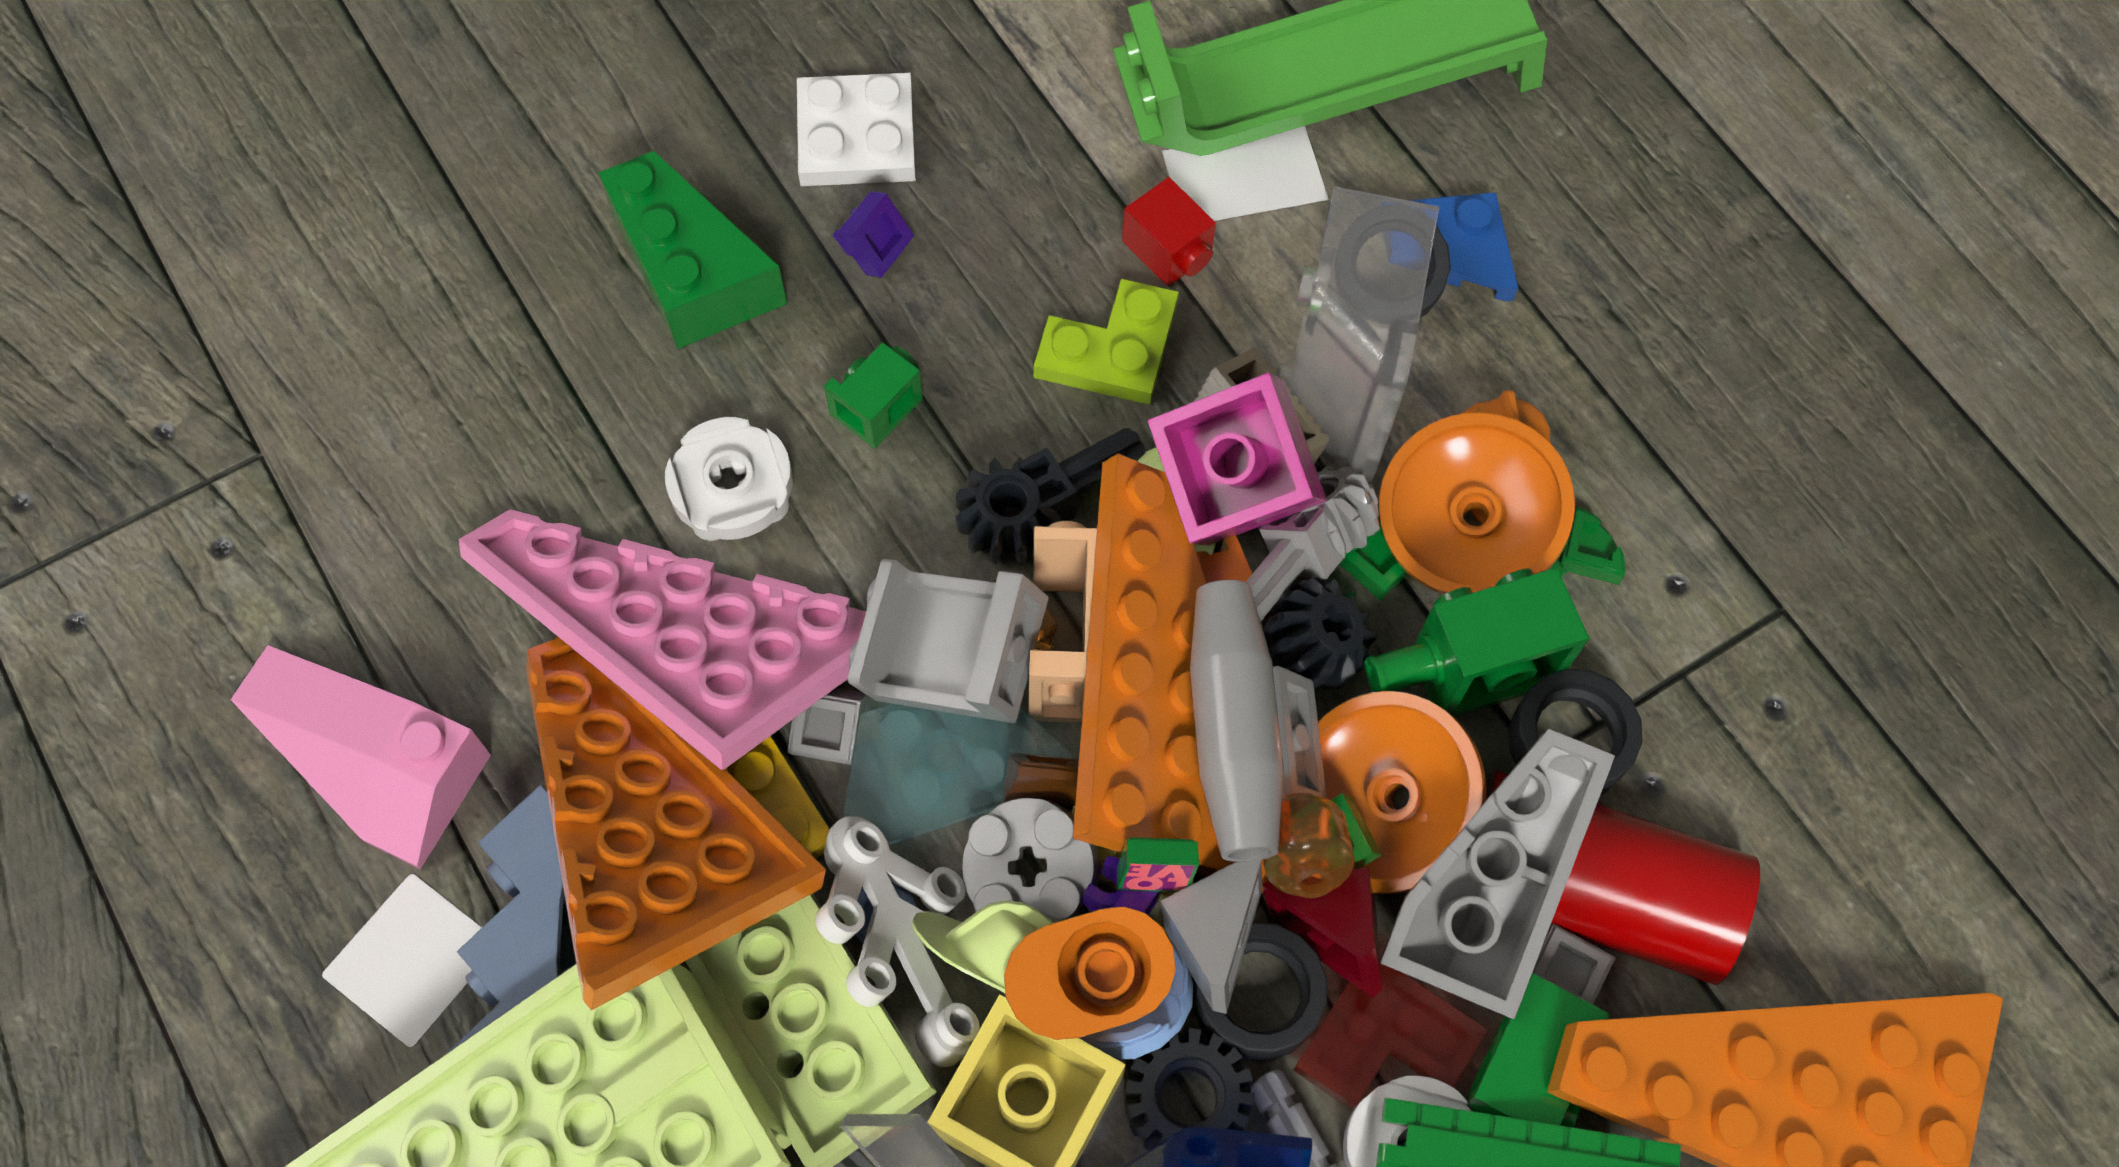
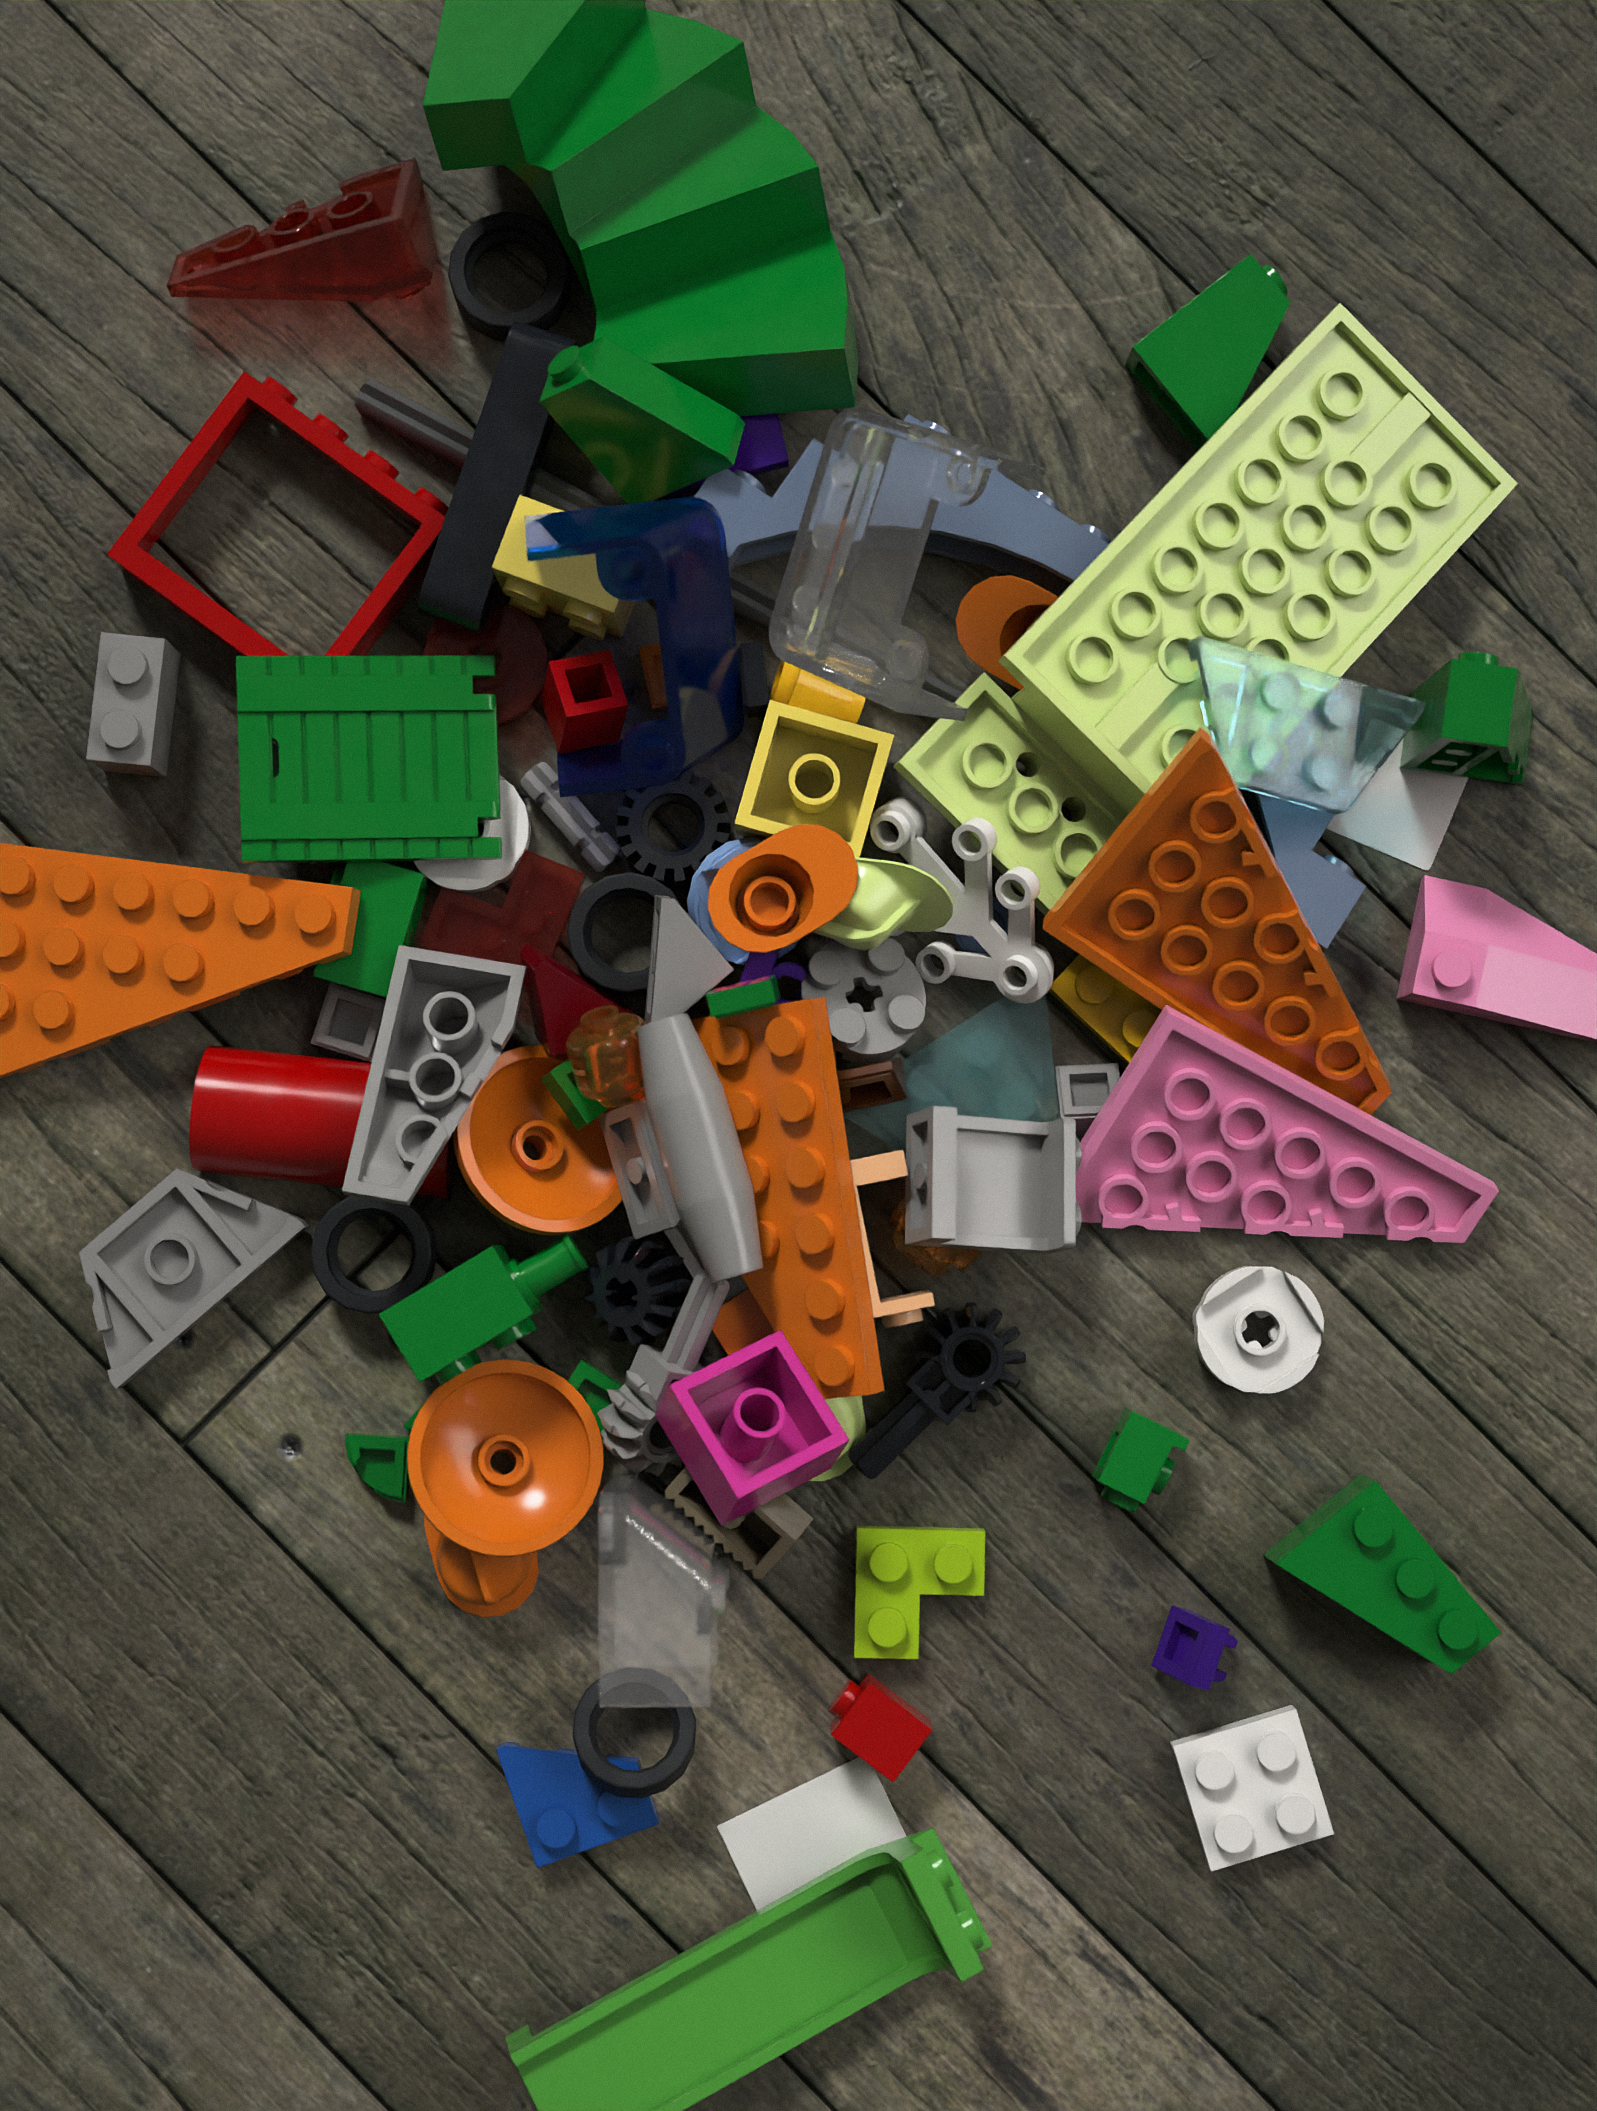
camera: 165 degrees right, 20 degrees up
none -> light grey wing [79,1168,309,1389]
none -> clear light blue wing [1188,636,1426,815]
none -> green wedge [1400,652,1534,786]

